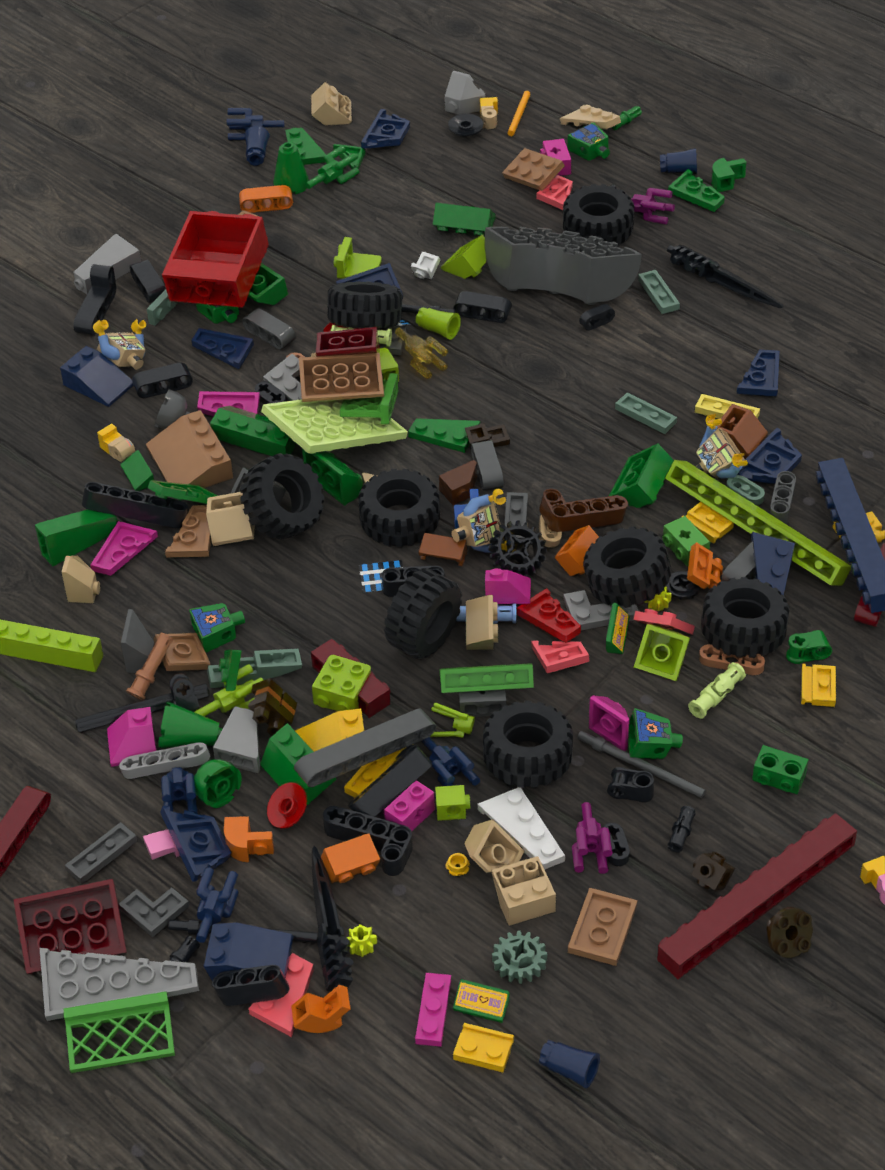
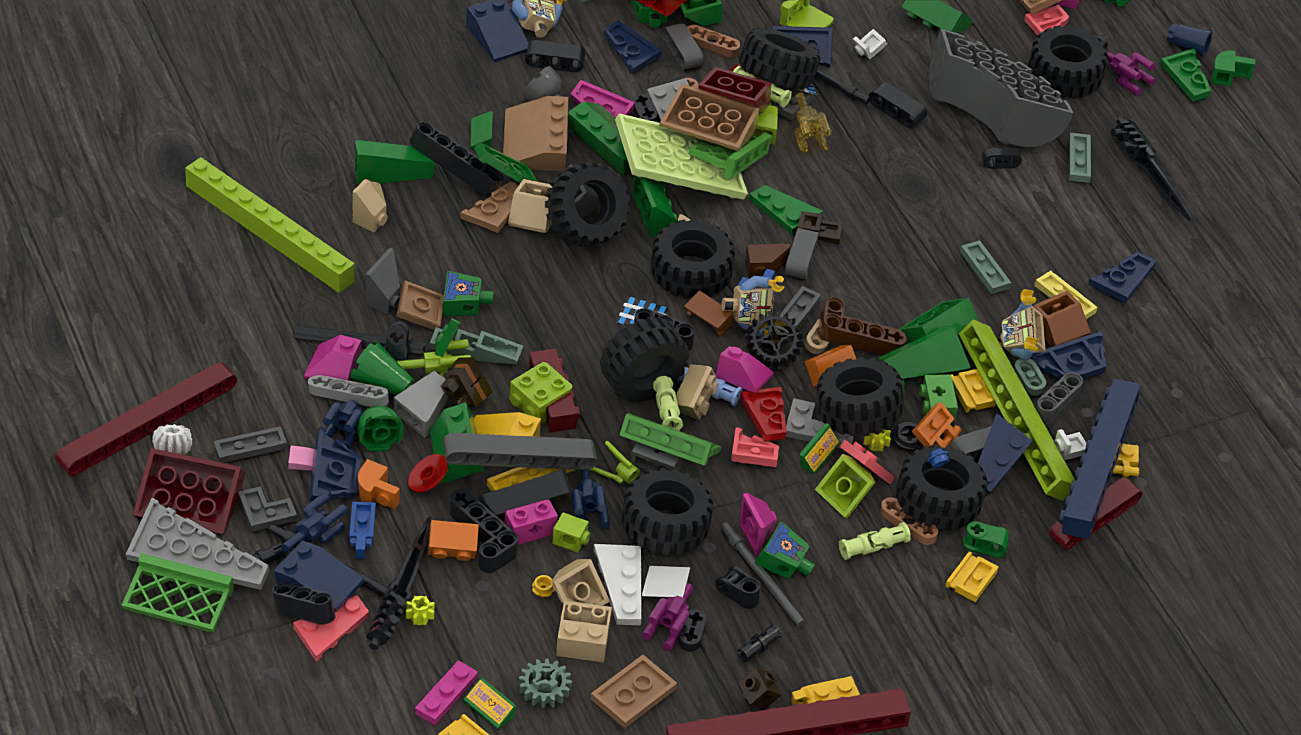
camera: 20 degrees right, 0 degrees up
dark pink wing [90,521,158,576] -> none
leg [97,424,135,462] -> none
nougat pin [126,633,174,700] -> none
orange brick [291,985,351,1033] -> none
lime plant [415,307,461,340] -> none
lime slope [440,235,486,279] -> none
green brick [752,745,808,795] -> none
none -> white gear [153,424,192,455]
none -> blue hinge [349,502,376,559]
none -> white sticker [642,566,690,598]
none -> yellowish green piece [653,376,683,431]
none -> nougat beam [687,25,740,58]
none -> yellow hinge [791,676,860,705]
none -> green slope [877,326,970,379]
none -> blue plate [927,448,949,468]
none -> white bracket [1054,429,1087,460]

